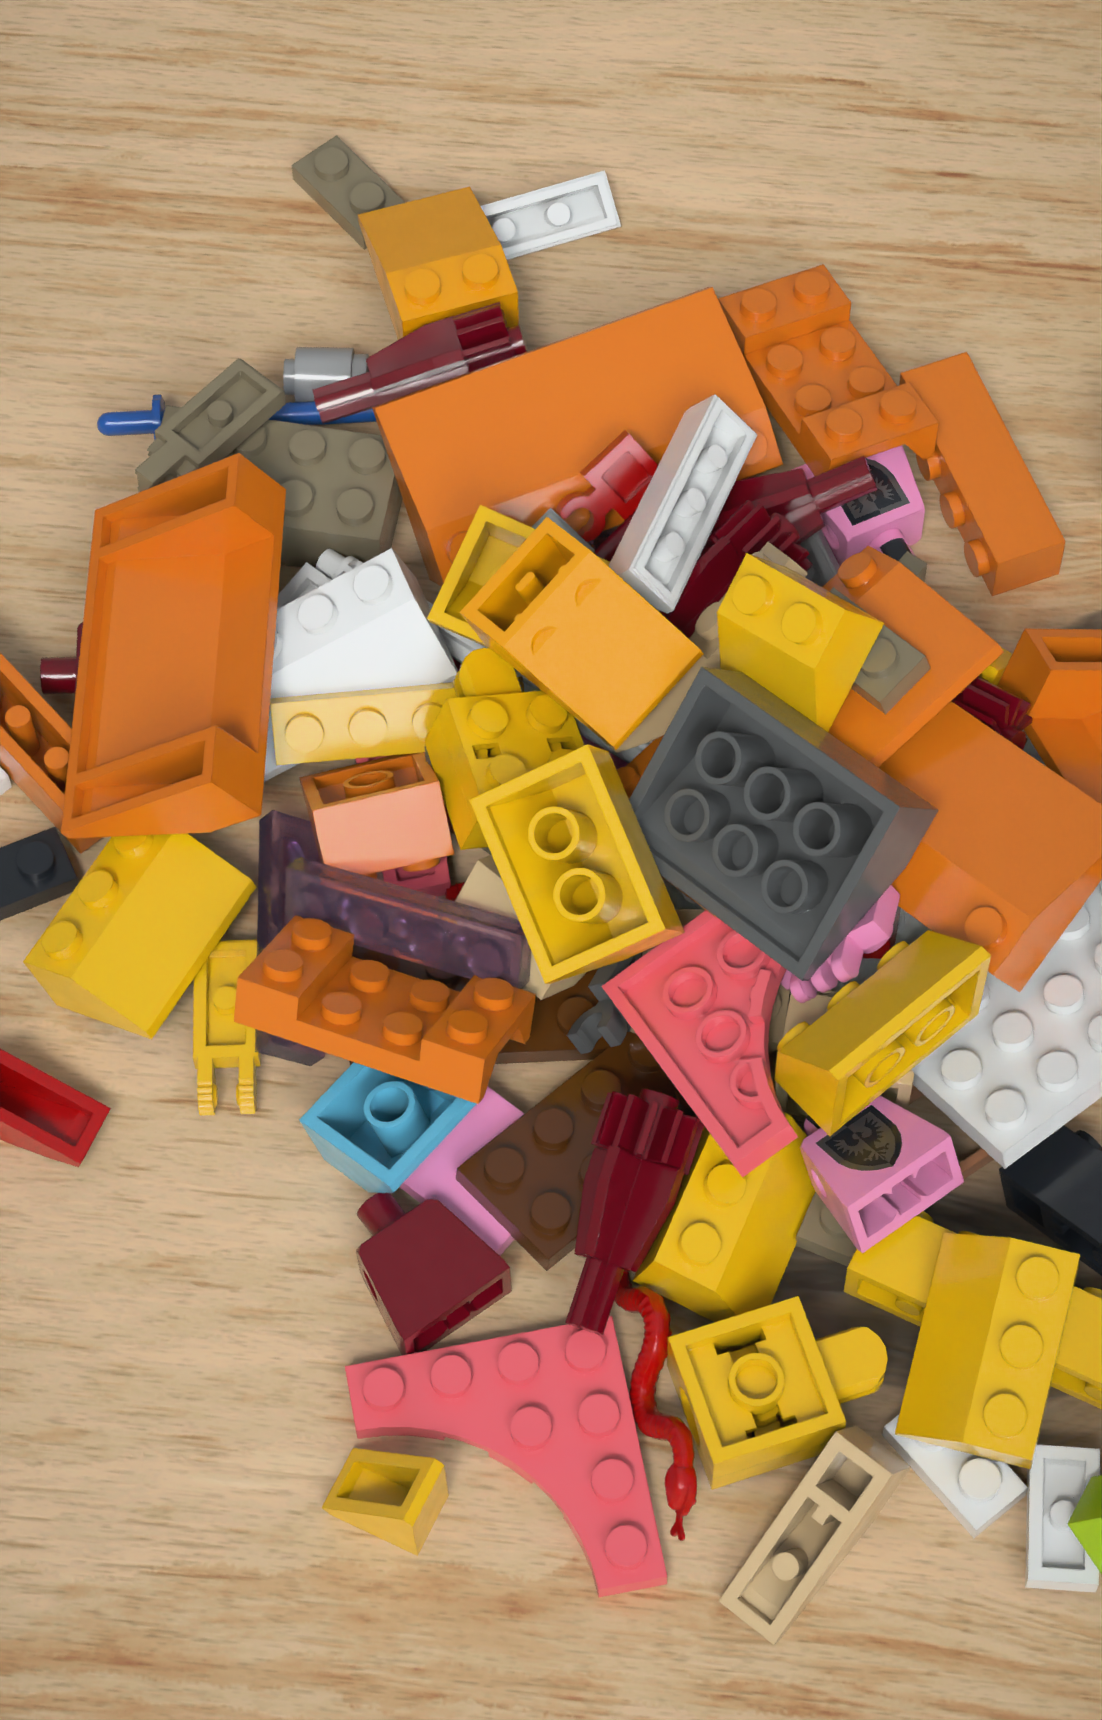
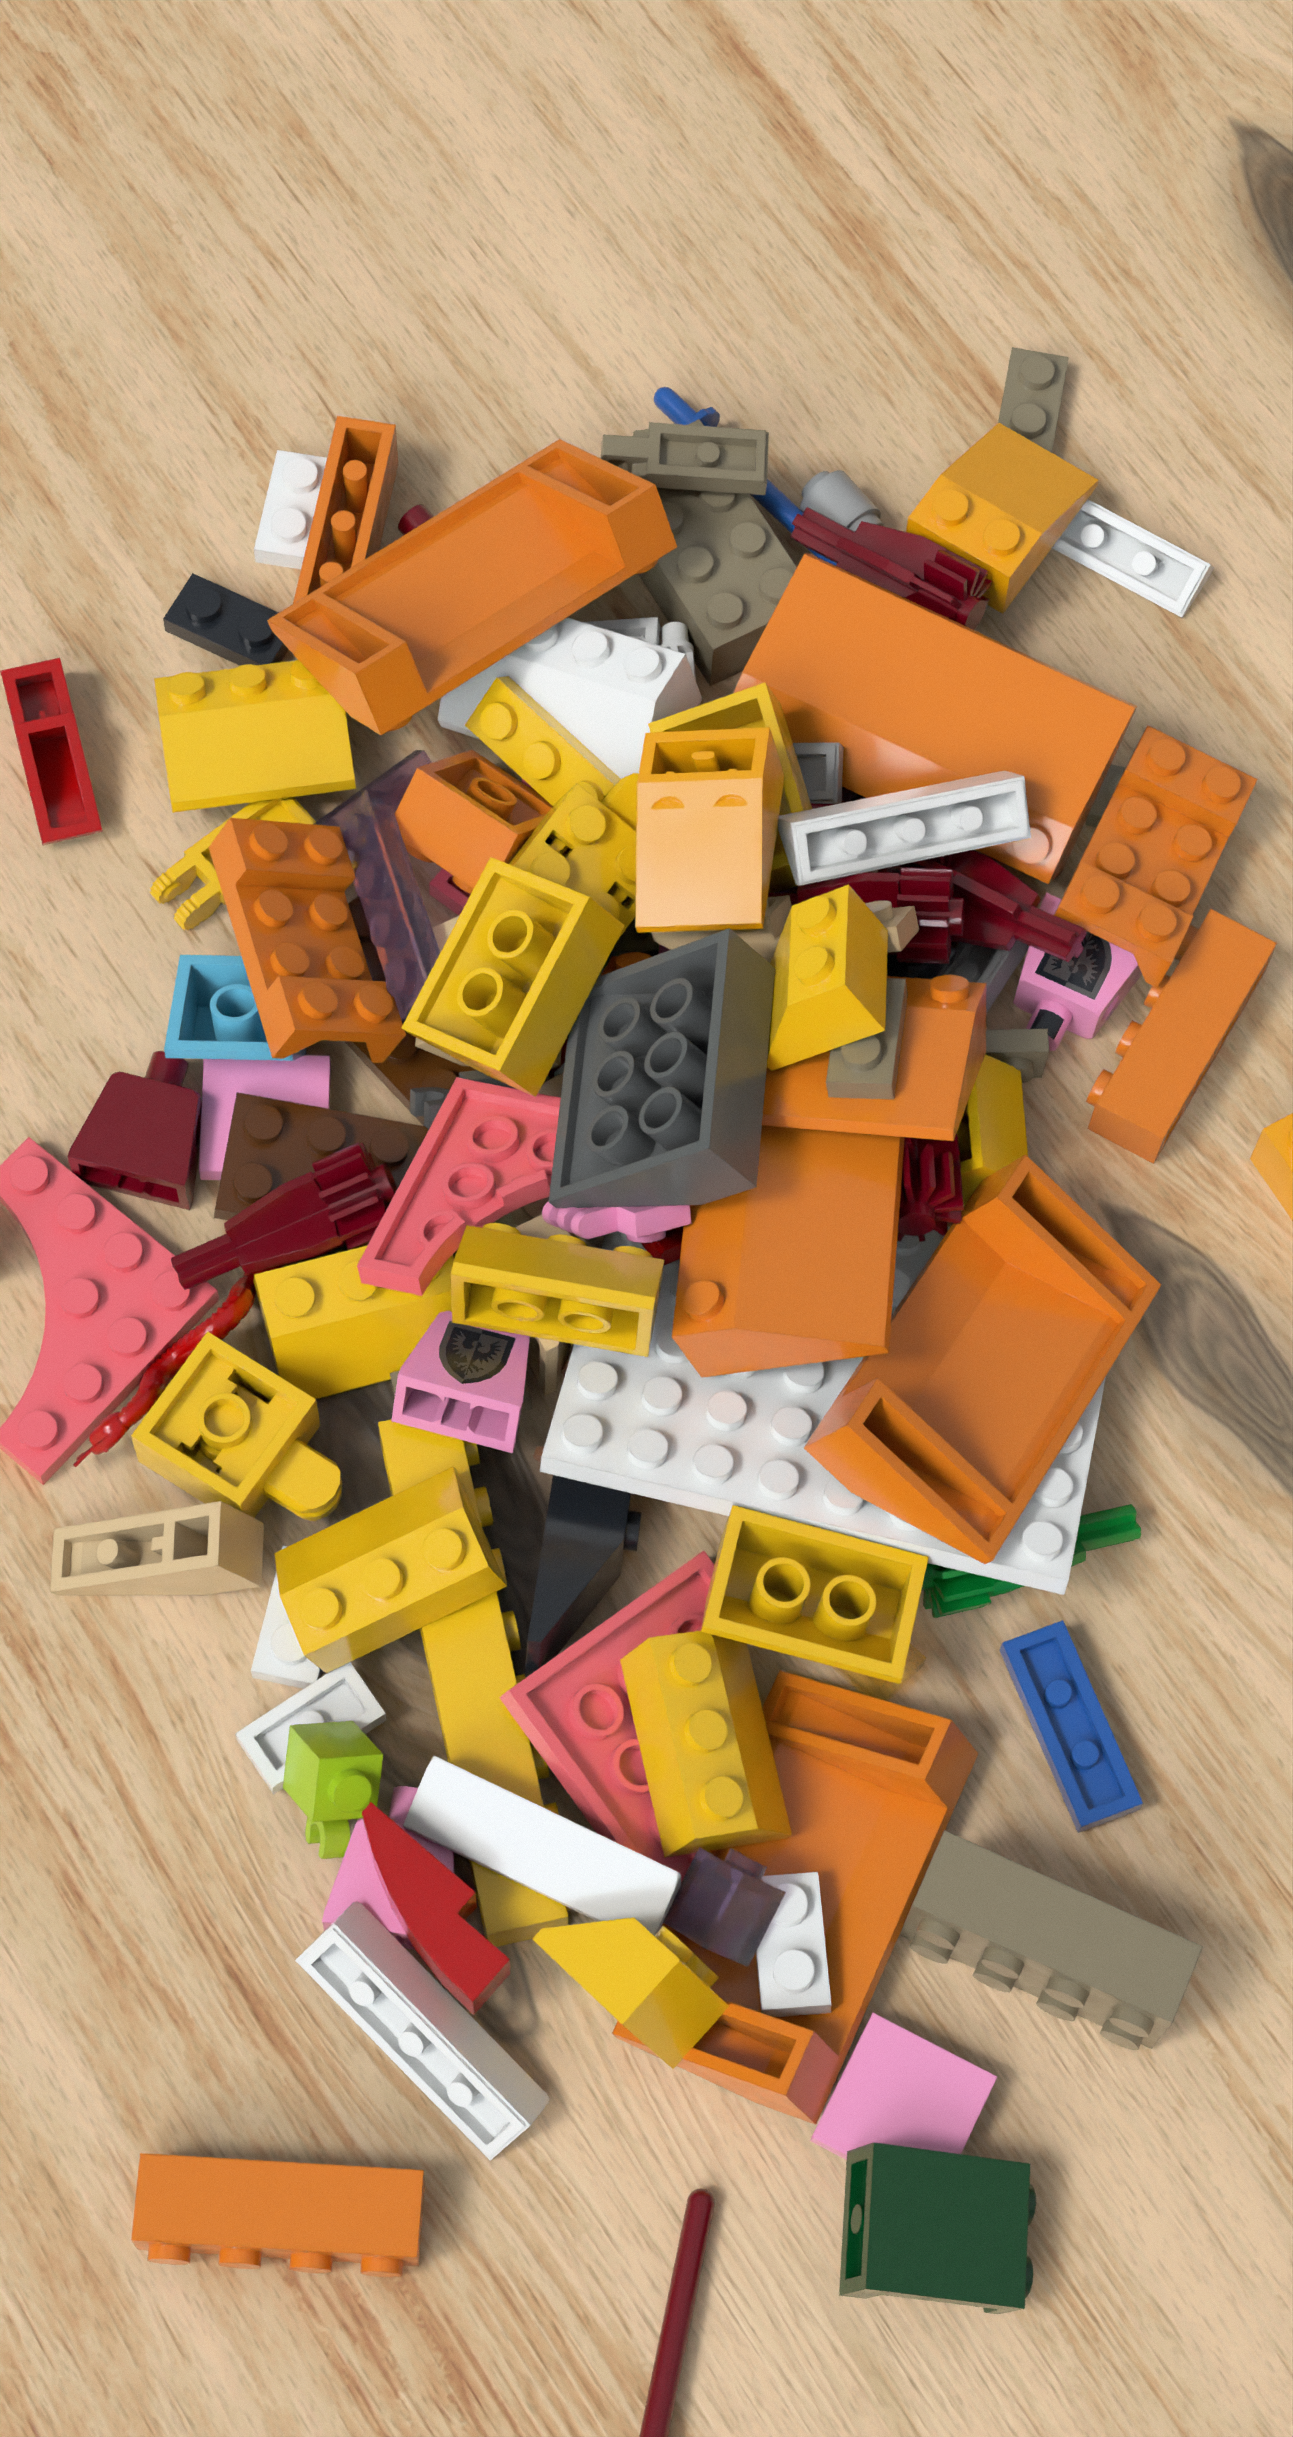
camera: 45 degrees right, 5 degrees up
red plate [556,430,658,542] -> none

